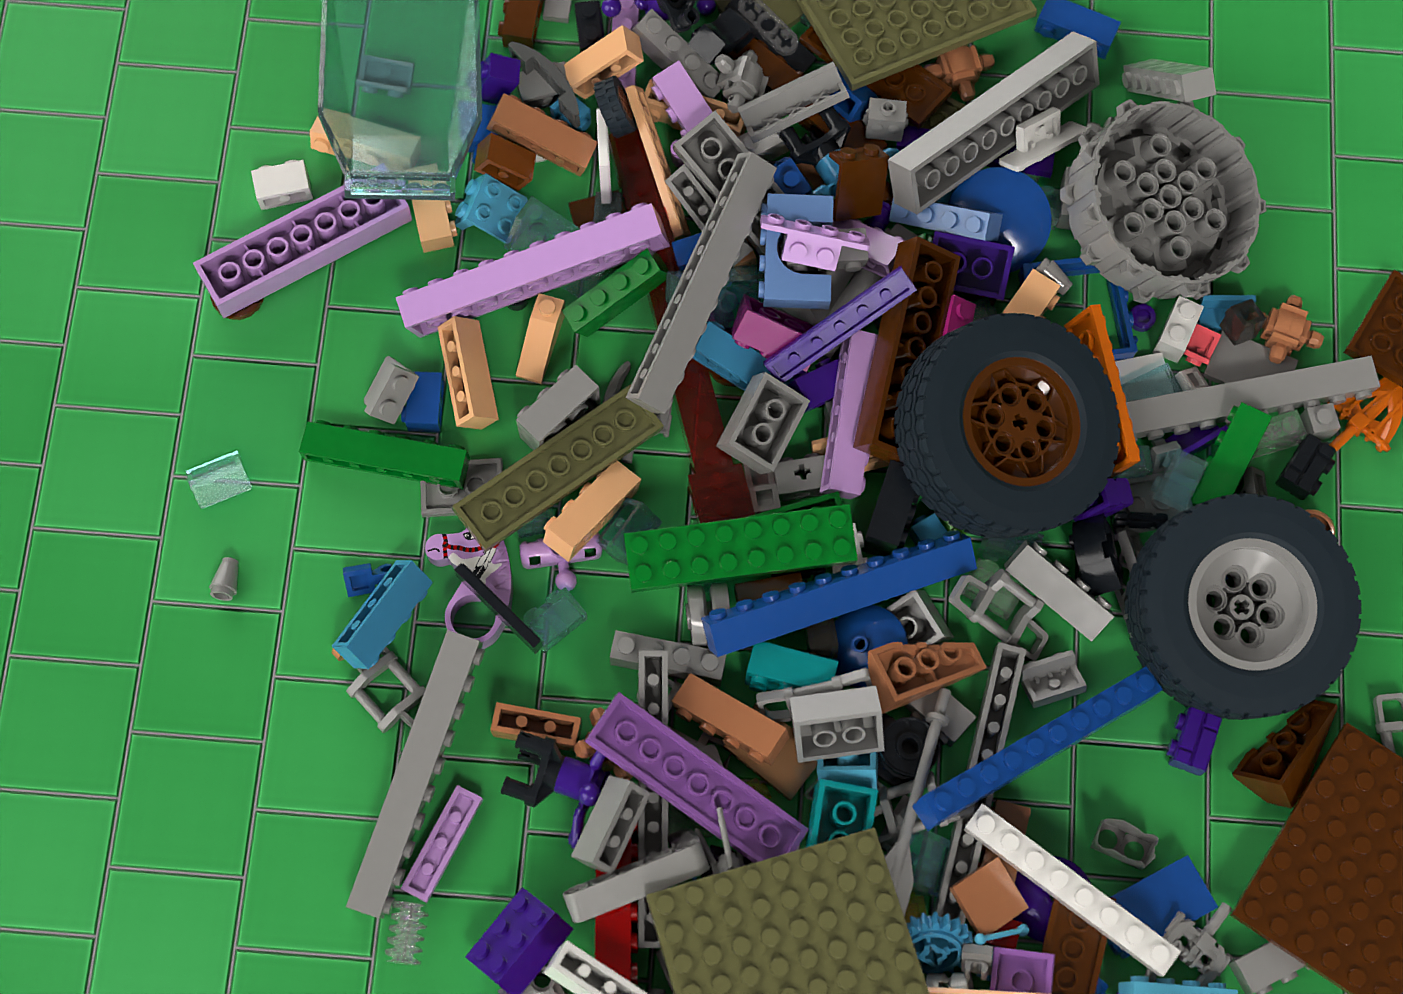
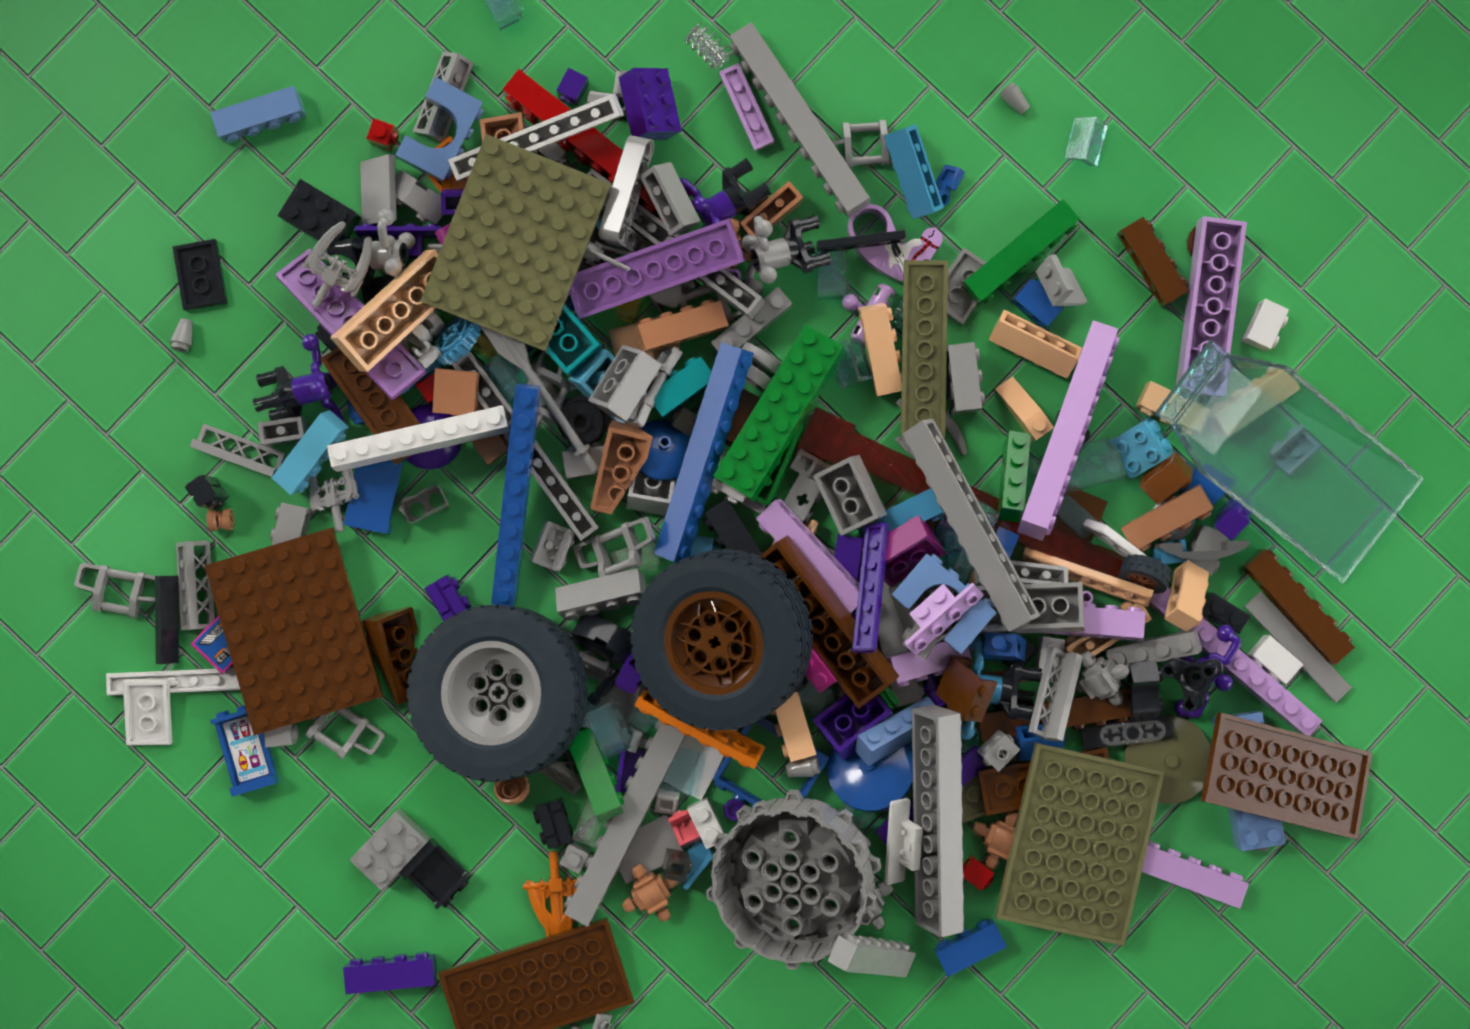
camera: 130 degrees right, 15 degrees up
medium azure hinge [974,924,1030,945] -> none
none -> wheel [741,215,831,295]
none -> red brick [963,854,995,891]
none -> reddish brown brick [1117,217,1189,308]

